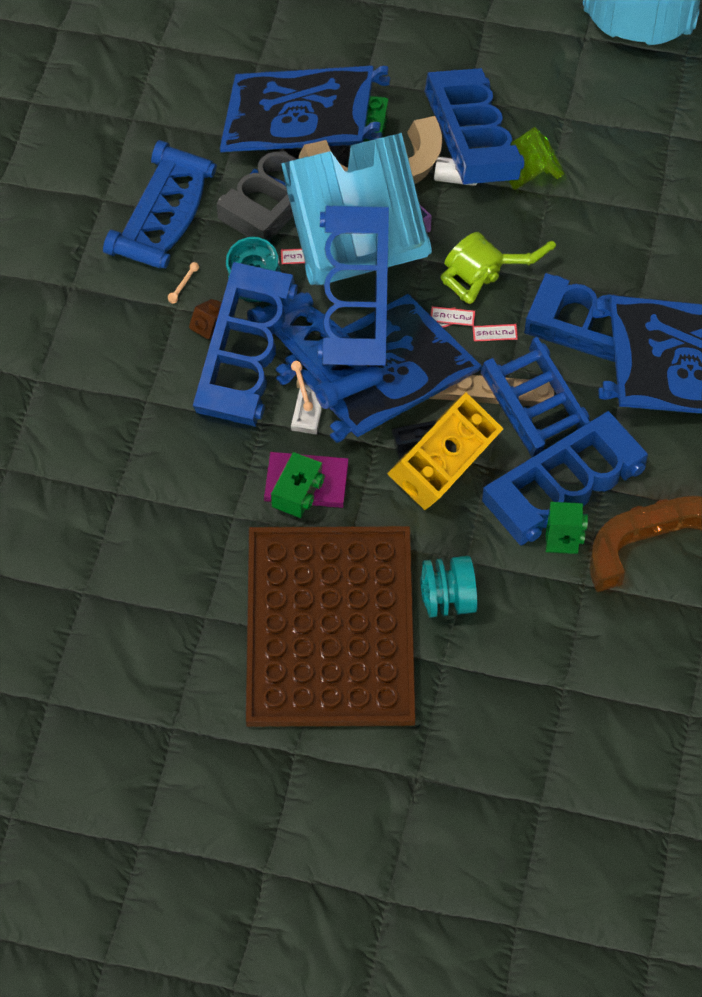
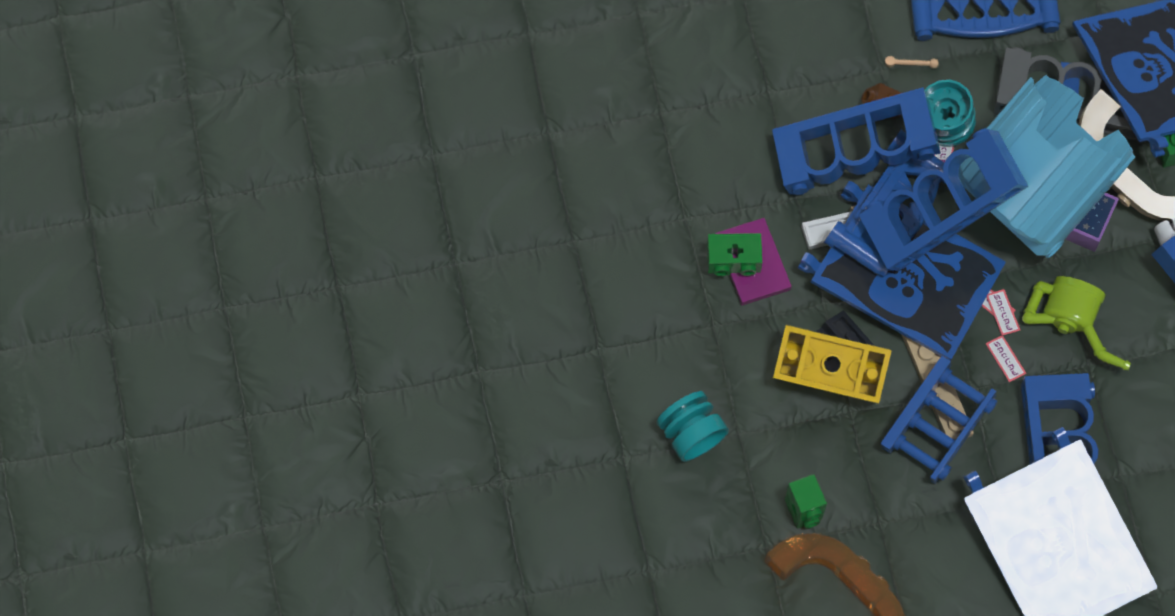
camera: 65 degrees right, 10 degrees up
reddish brown plate [246,526,415,727] -> none
light nougat hinge [291,361,313,411] -> none
blue fence [482,411,648,546] -> none

